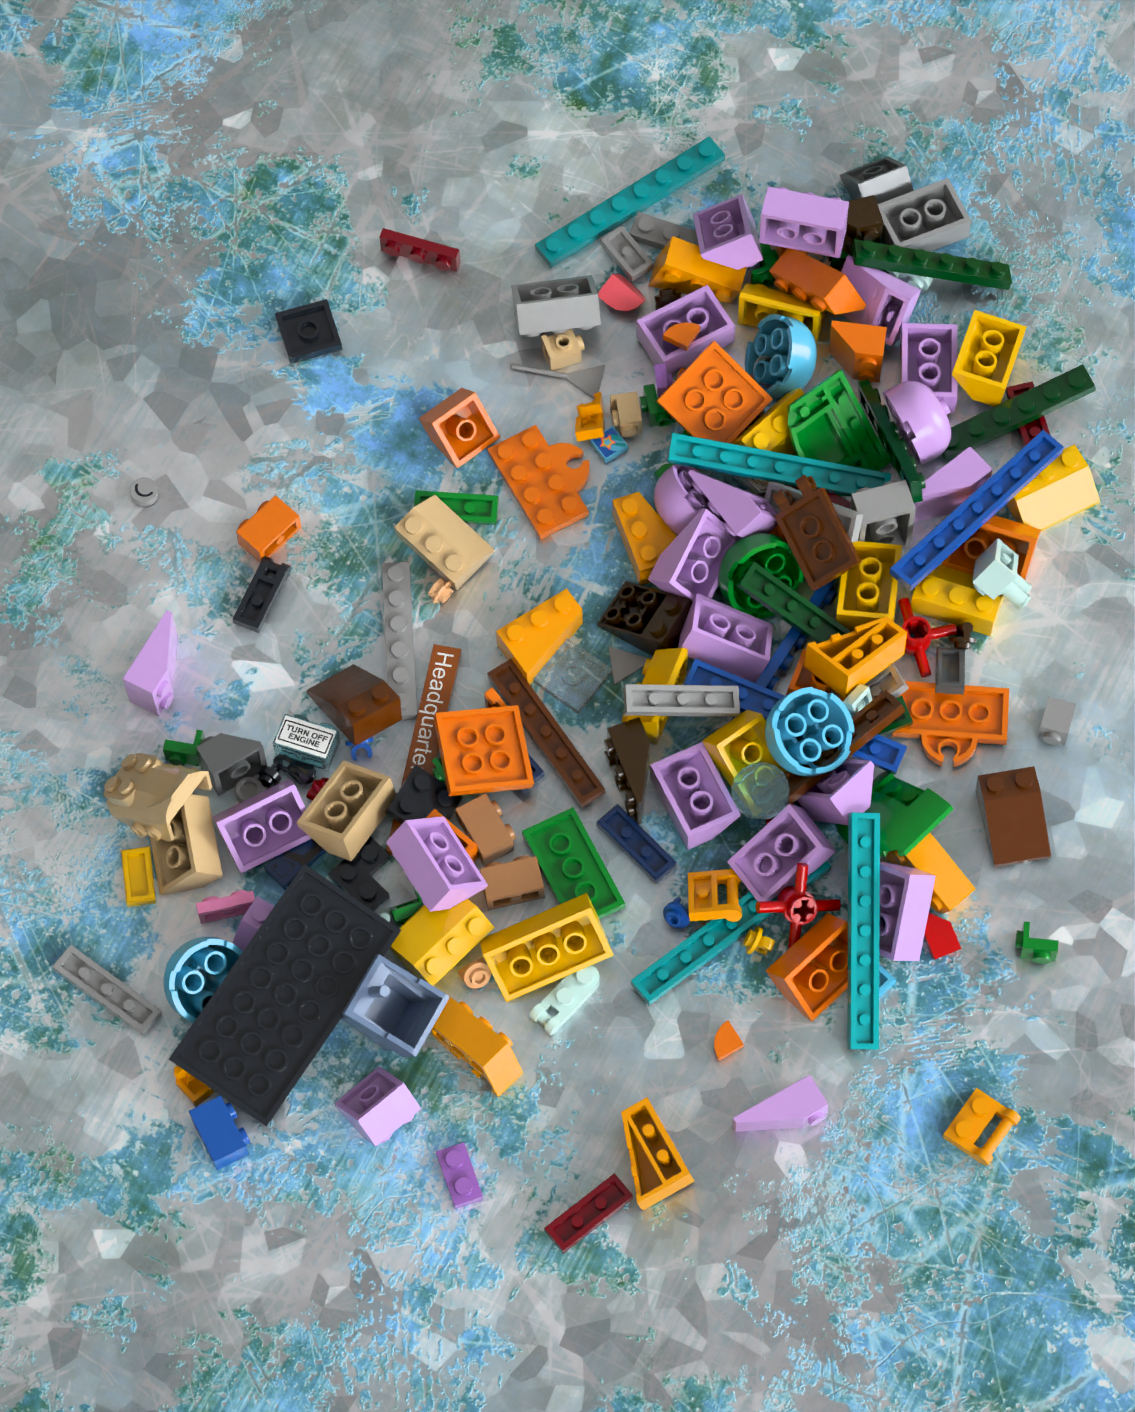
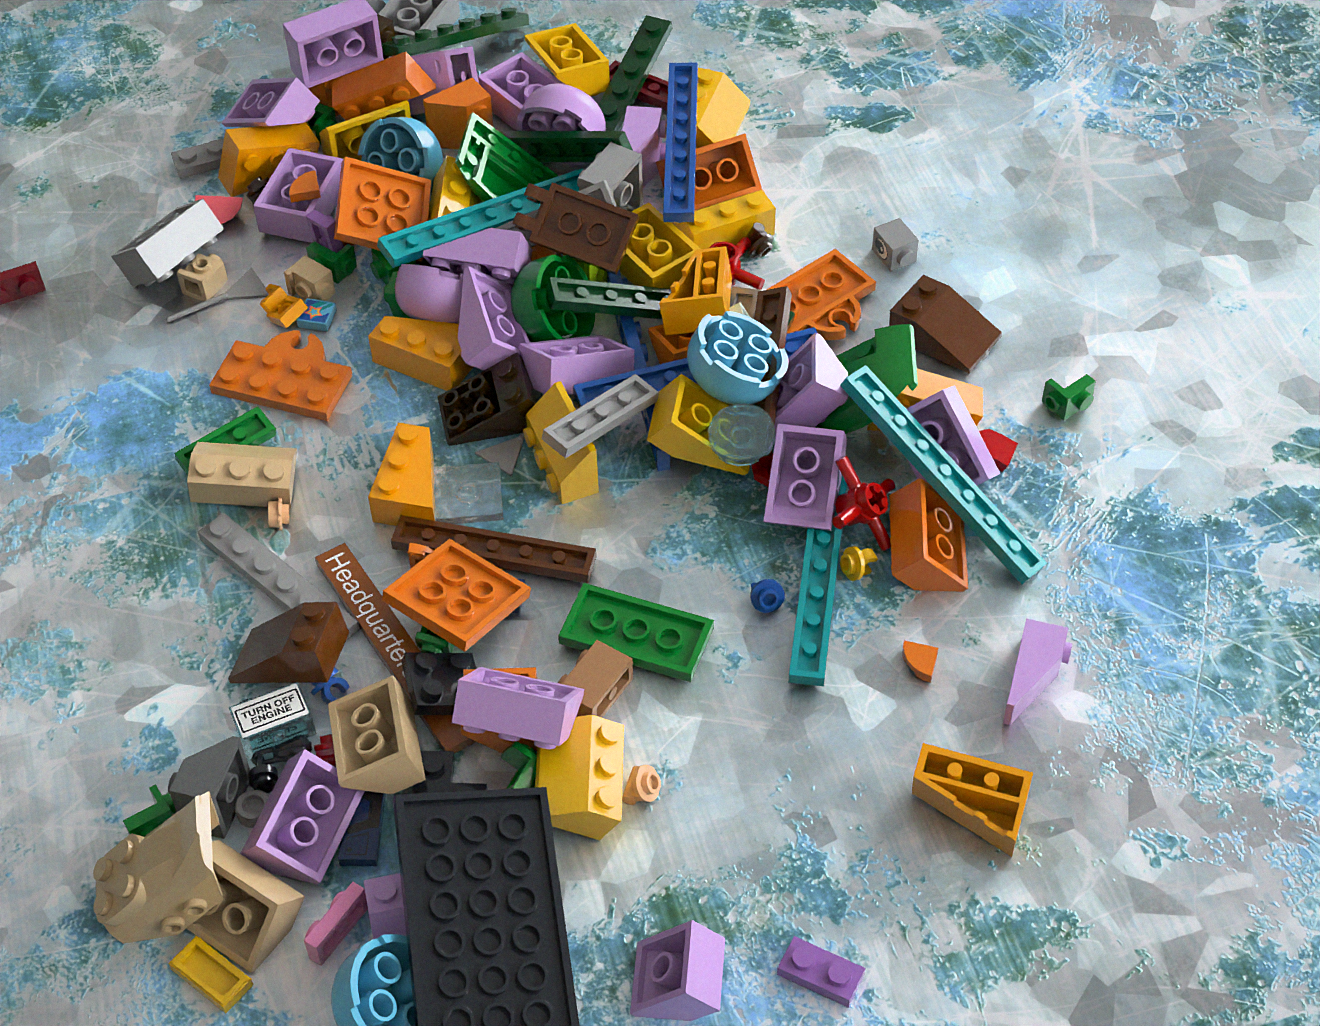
camera: 45 degrees left, 15 degrees down
lavender slope [123,610,178,716] -> none
black plate [233,556,291,633] -> none
orange brick [236,495,301,563] -> none
sand blue piece [342,954,450,1057] -> none
orange slope [418,388,501,468] -> none
light orange wedge [430,996,523,1097] -> none
medium nougat brick [455,793,516,866] -> none
yellow slope [480,893,614,1002] -> none
light aqua plate [529,965,600,1035] -> none
teal plate [535,136,725,268] -> none
dark red plate [544,1173,633,1254] -> none
dark blue tile [596,804,677,884] -> none
light grey plate [600,226,654,282] -> none
dark brown slope [604,717,650,825] -> none
lavender slope [650,742,740,850] -> none
light orange plate [688,869,742,922] -> none
dark grey tile [935,647,965,695] -> none
light orange plate [943,1088,1021,1166] -> none
light aqua brick [972,538,1032,610] -> none

